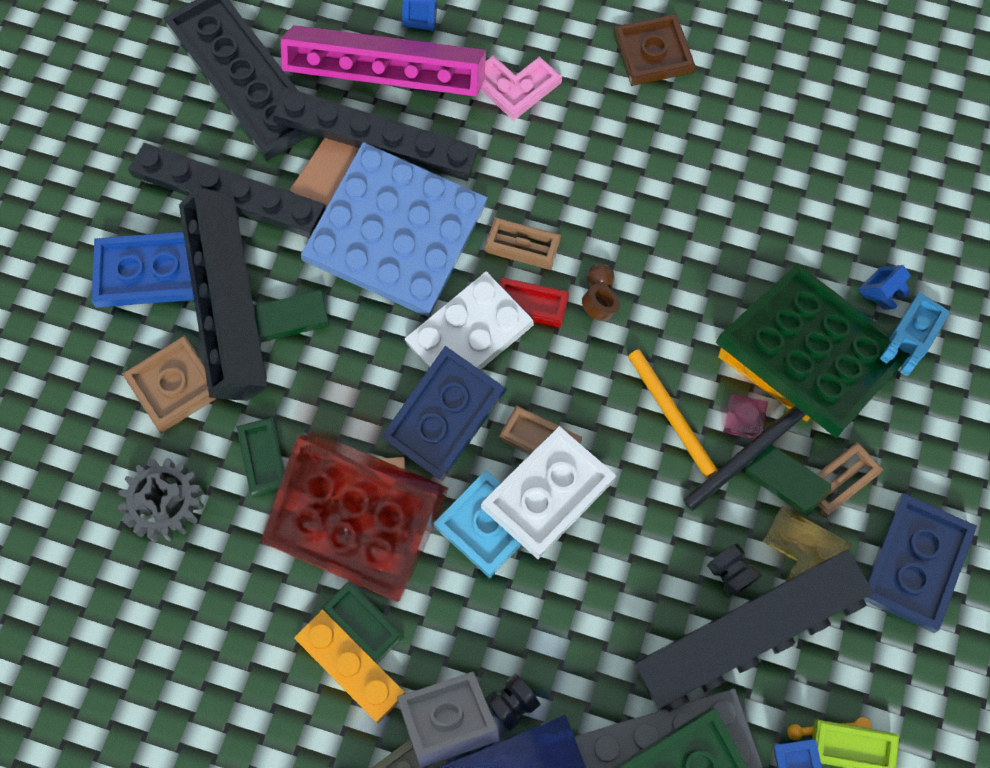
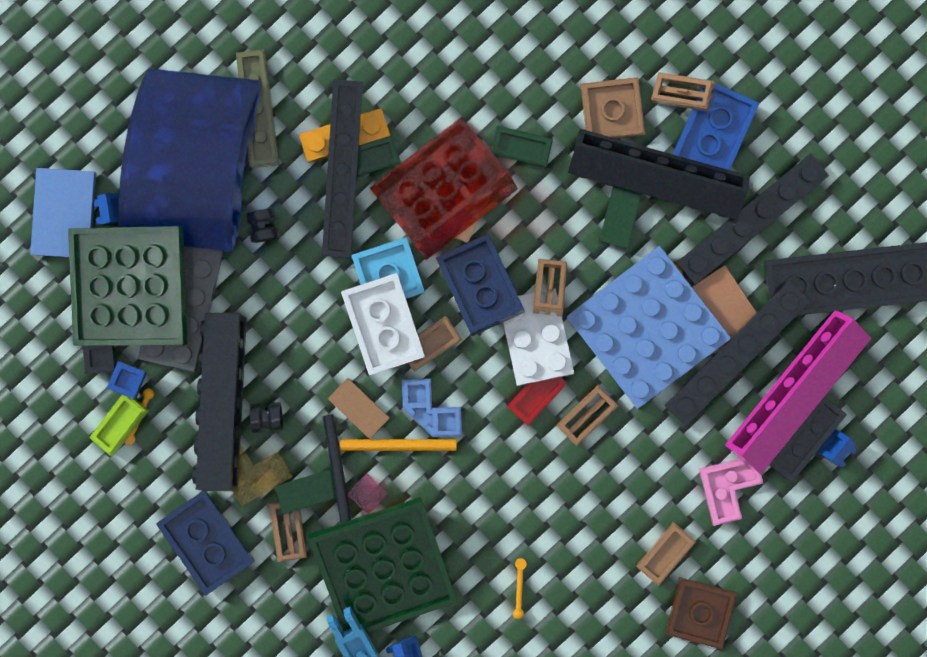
camera: 120 degrees right, 20 degrees up
dark grey gear [118,458,204,542] -> none
light grey plate [397,672,500,768] -> none
reddish brown plate [582,264,620,321] -> none
none -> black plate [322,79,363,258]
none -> medium nougat tile [328,378,390,439]
none -> medium blue tile [402,379,462,437]
none -> light orange hinge [513,558,527,620]
none -> medium nougat tile [533,259,567,317]
none -> medium nougat tile [636,522,696,586]
none -> medium nougat tile [651,72,716,112]
none -> black plate [769,397,847,483]

